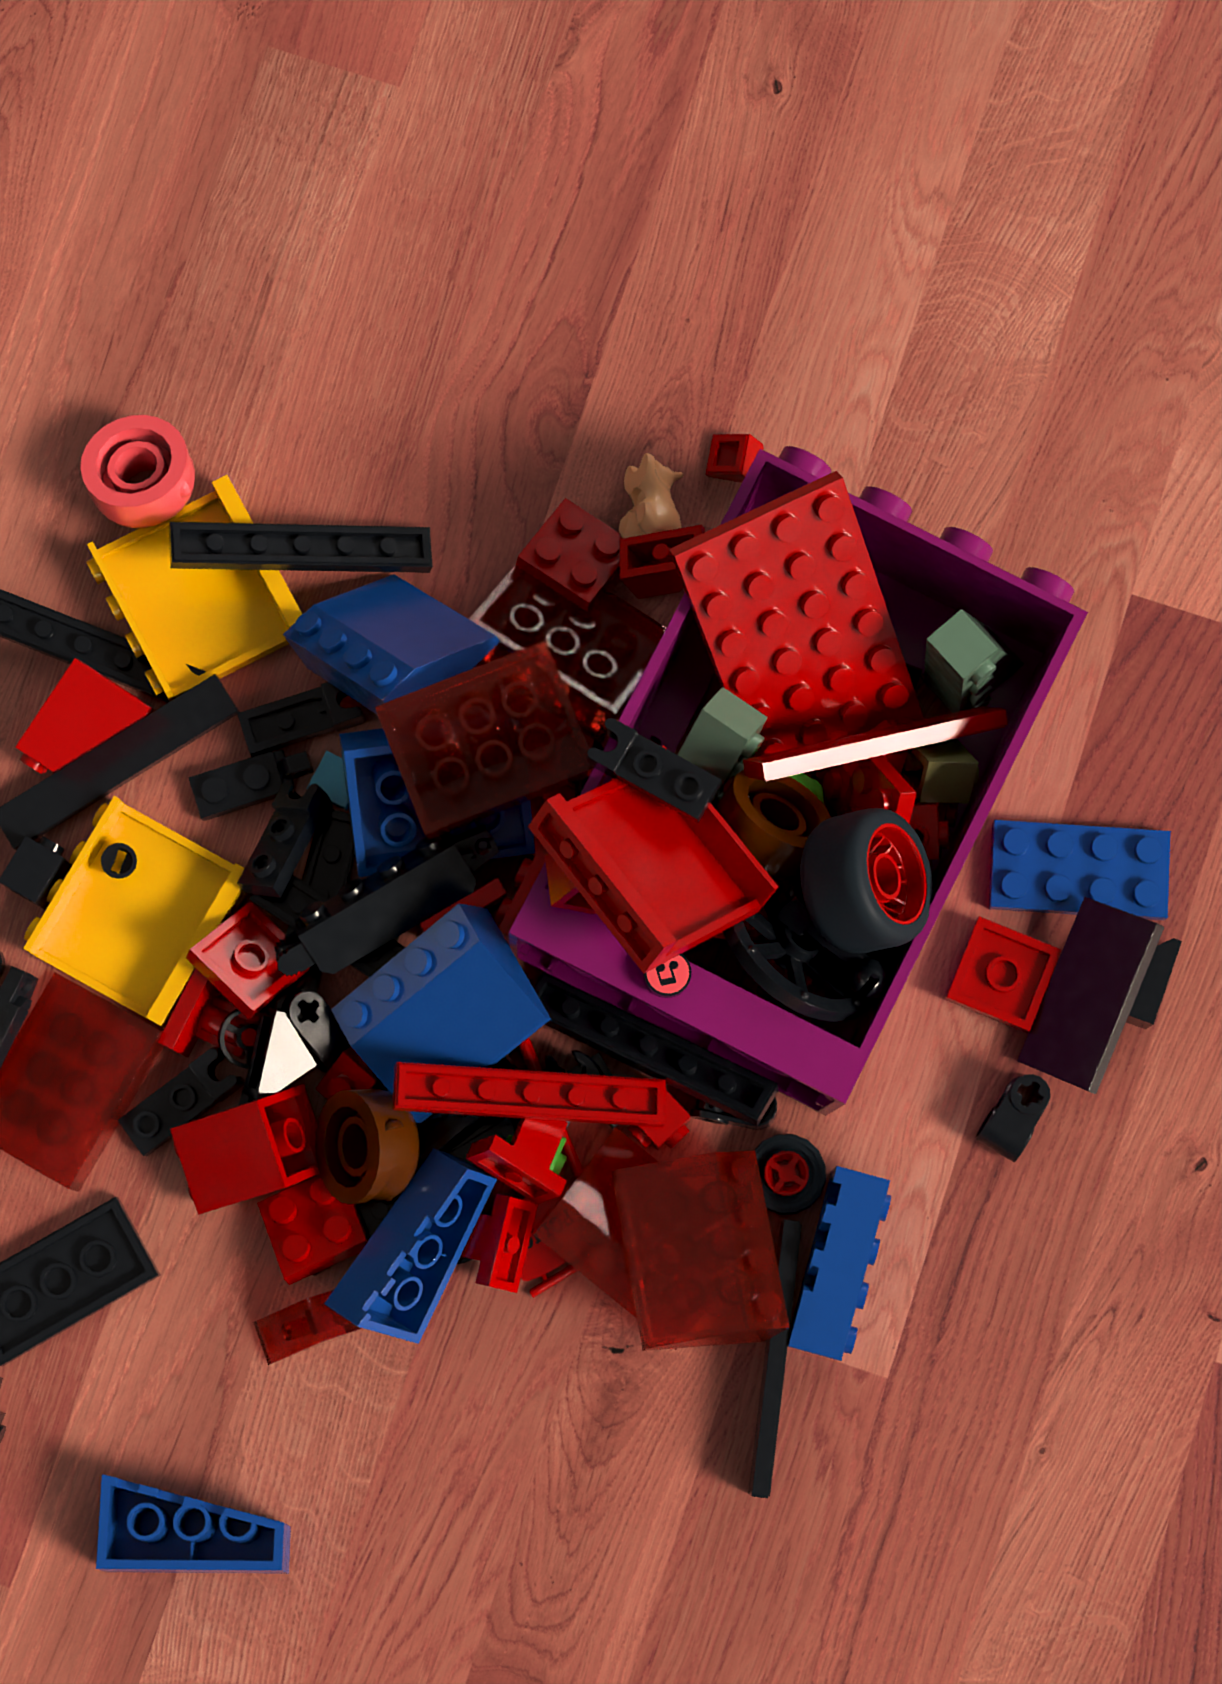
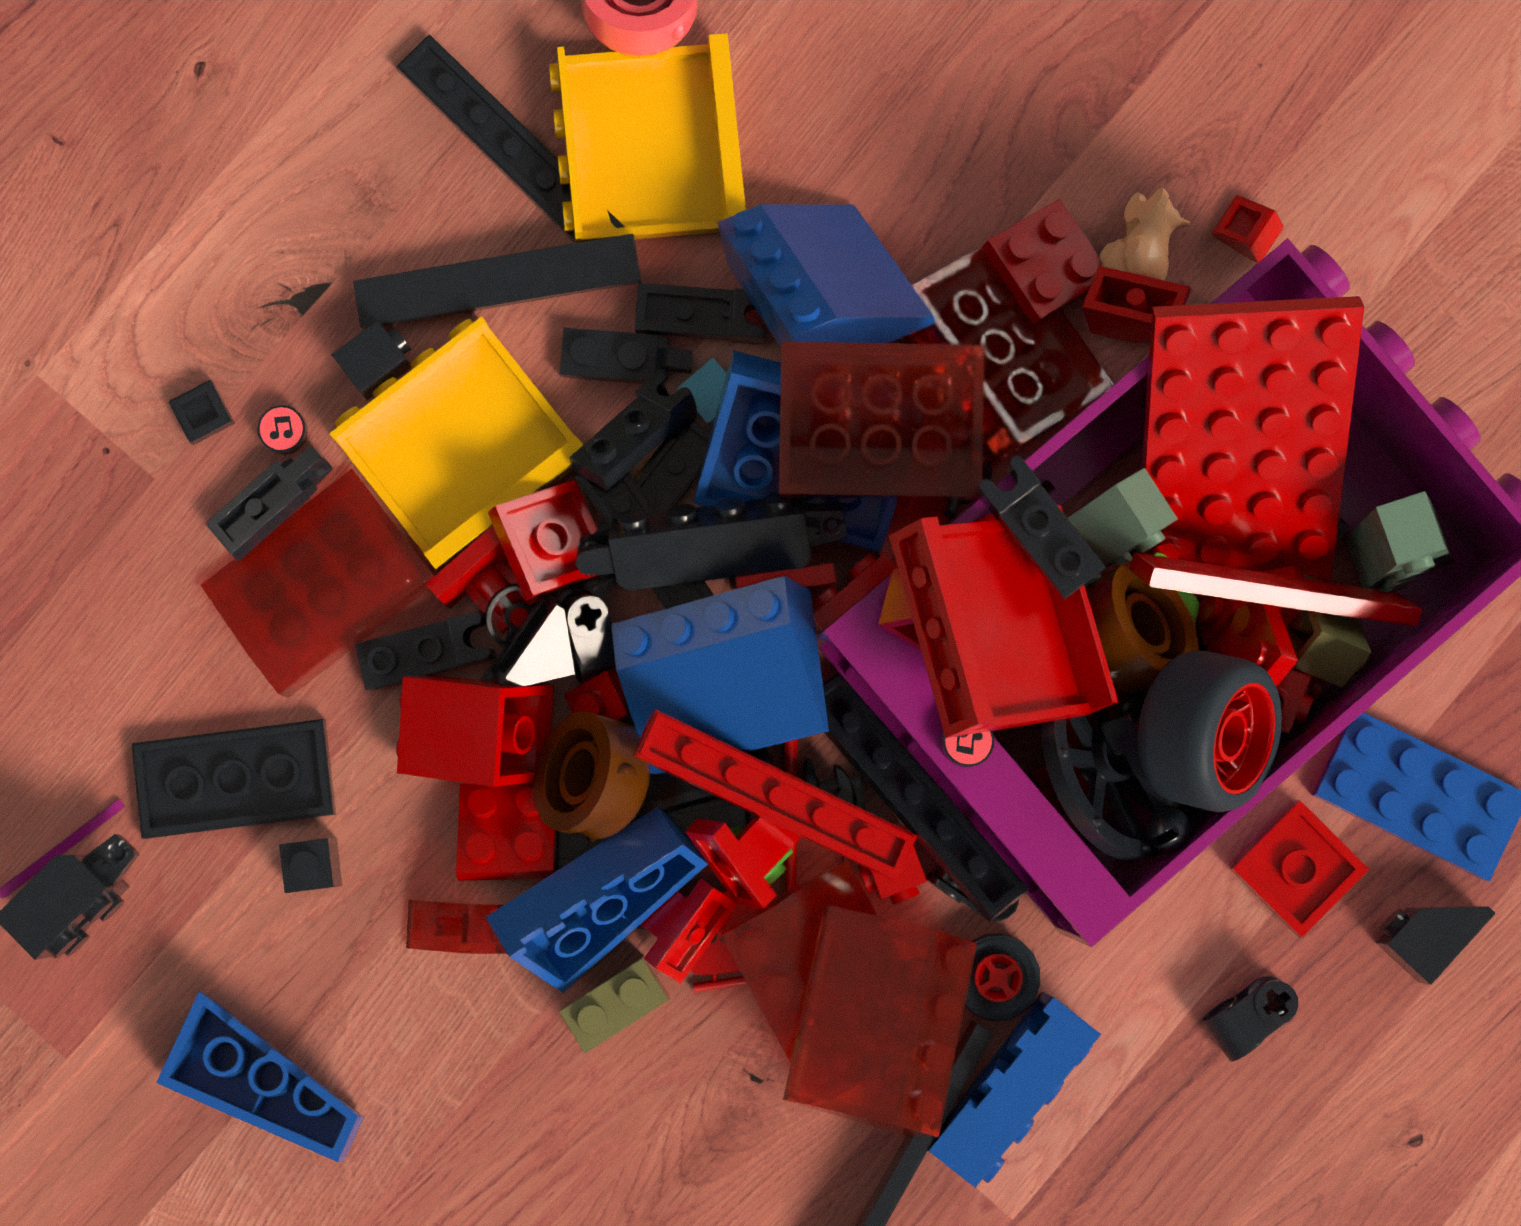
camera: 15 degrees right, 5 degrees up
red slope [15,658,153,774] -> none
black hinge [101,843,137,879] -> none
black tile [169,522,433,573] -> none
black tile [1017,897,1164,1094] -> none
none -> black brick [279,838,342,893]
none -> olive brick [559,956,670,1053]

